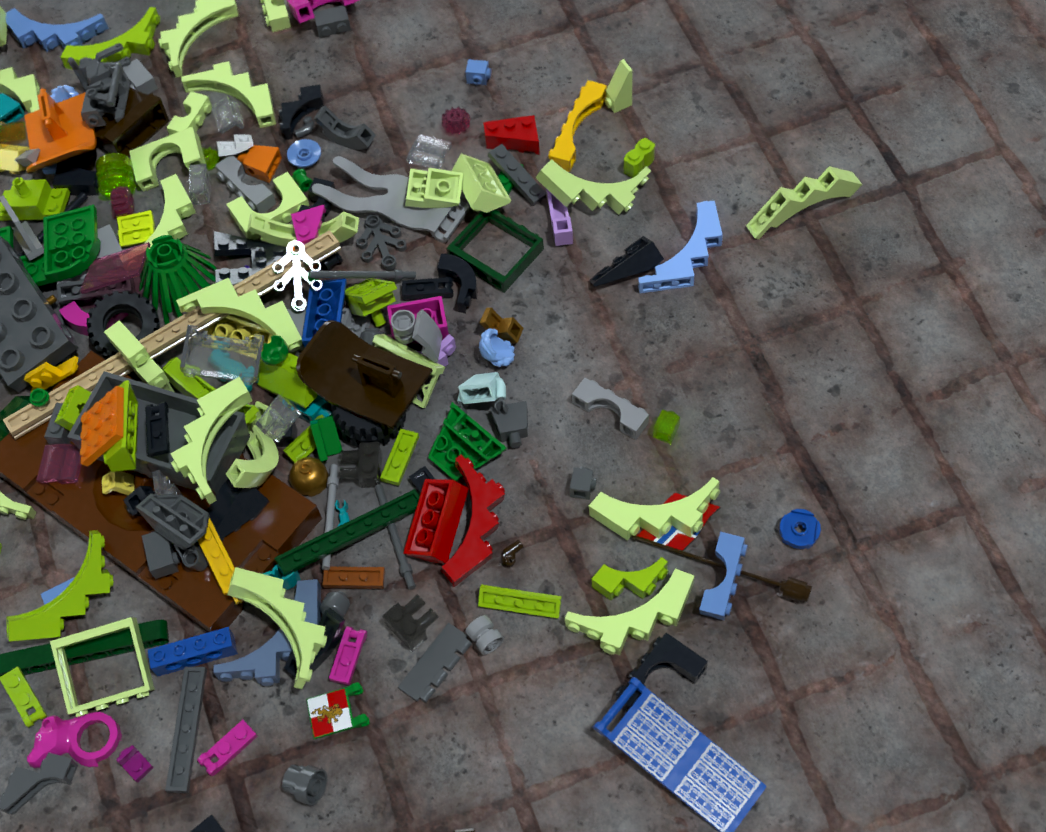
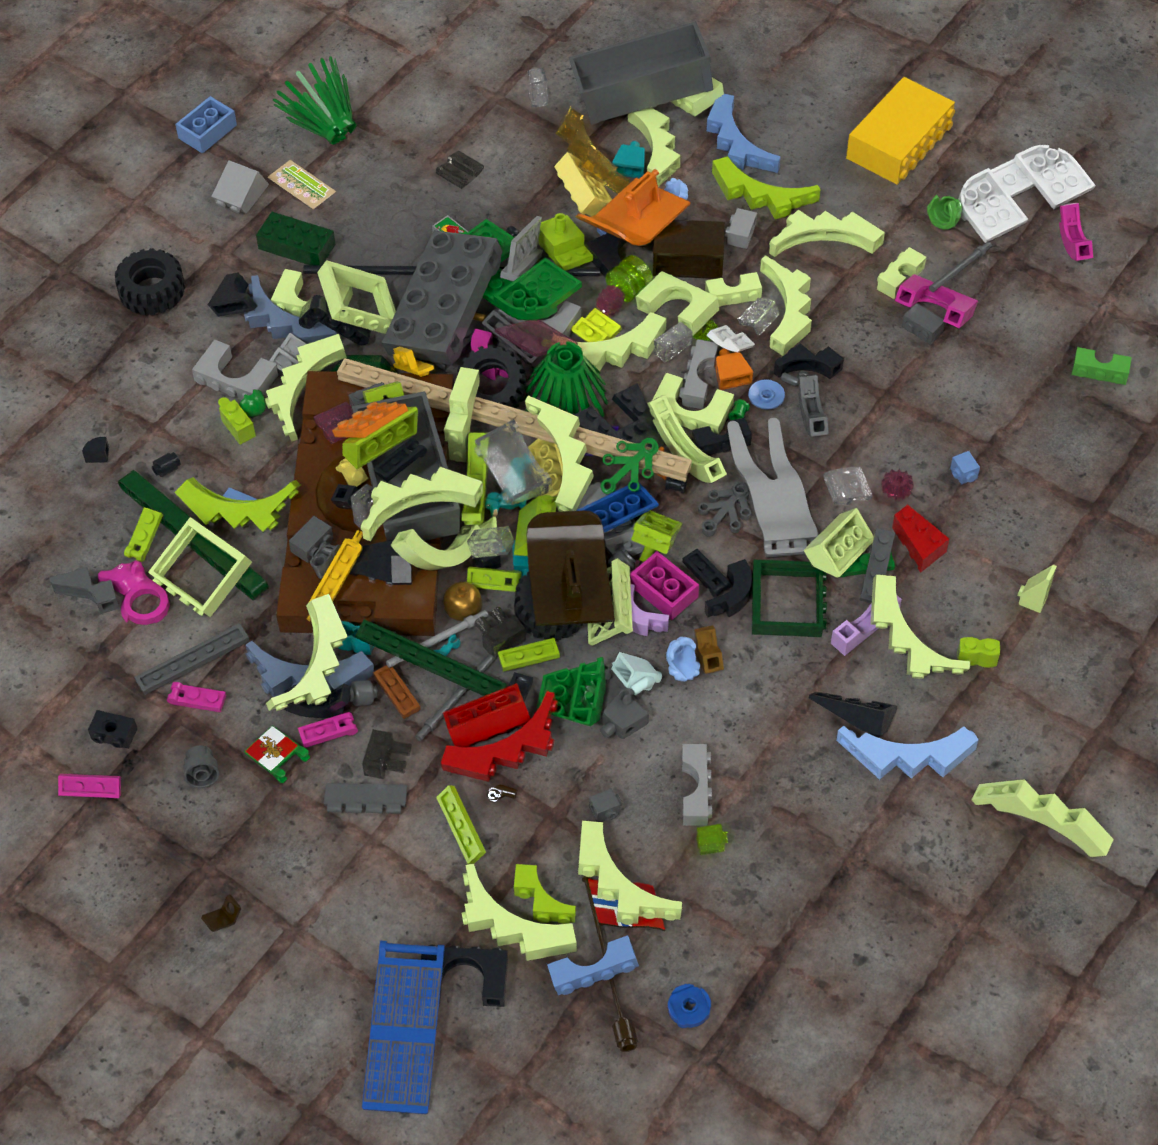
camera: 50 degrees right, 5 degrees down
light grey slope [15,148,40,166] -> none
green plate [30,388,50,407] -> none
dark grey piece [68,43,131,128] -> none
magenta bracket [116,745,154,783] -> none
dark grey wedge [136,494,209,550] -> none
blue brick [148,627,238,677] -> none
green hair [261,336,289,366] -> none
dark pink wing [291,205,326,245] -> none
dark grey bar [309,269,416,280] -> none
green panel [310,415,343,461] -> none
light grey wheel [391,310,416,344] -> none
yellowish green slope [405,168,463,208] -> none
light grey slope [412,309,442,363] -> none
light grey wheel [466,615,504,655] -> none
yellow arch [548,80,607,172] -> none

